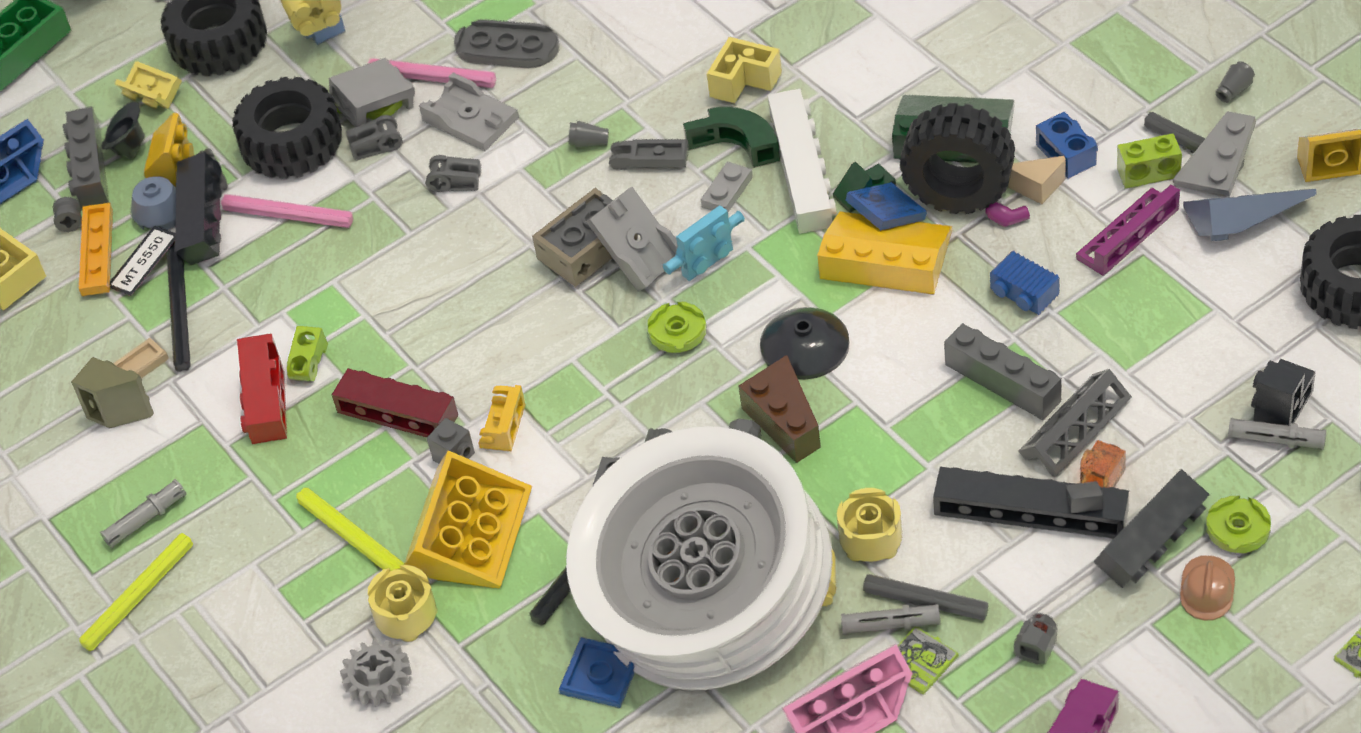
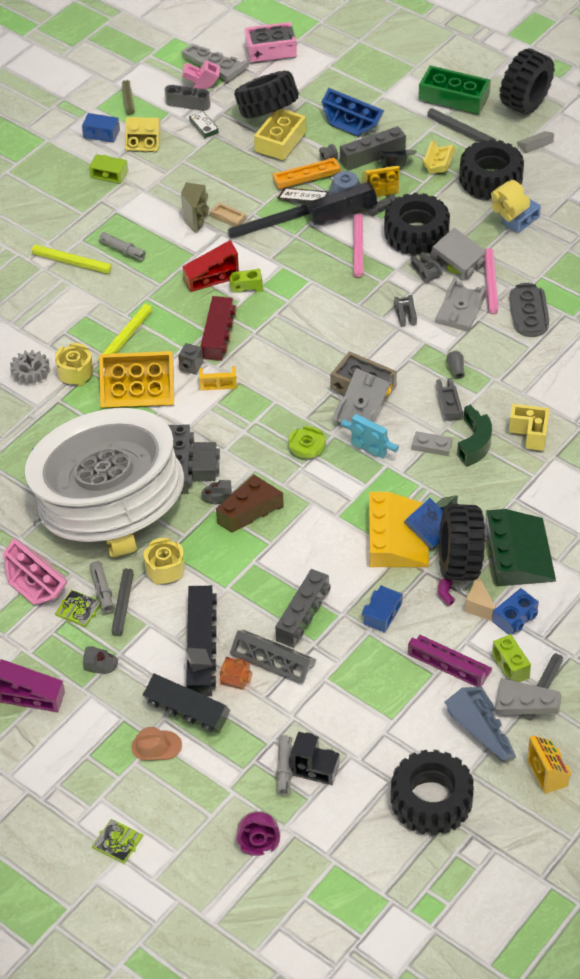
camera: 70 degrees right, 0 degrees up
black dish [760,307,850,380] -> none
white brick [768,89,837,234] -> none
lime plate [1206,495,1271,553] -> none
none -> dark grey axle [427,108,497,142]

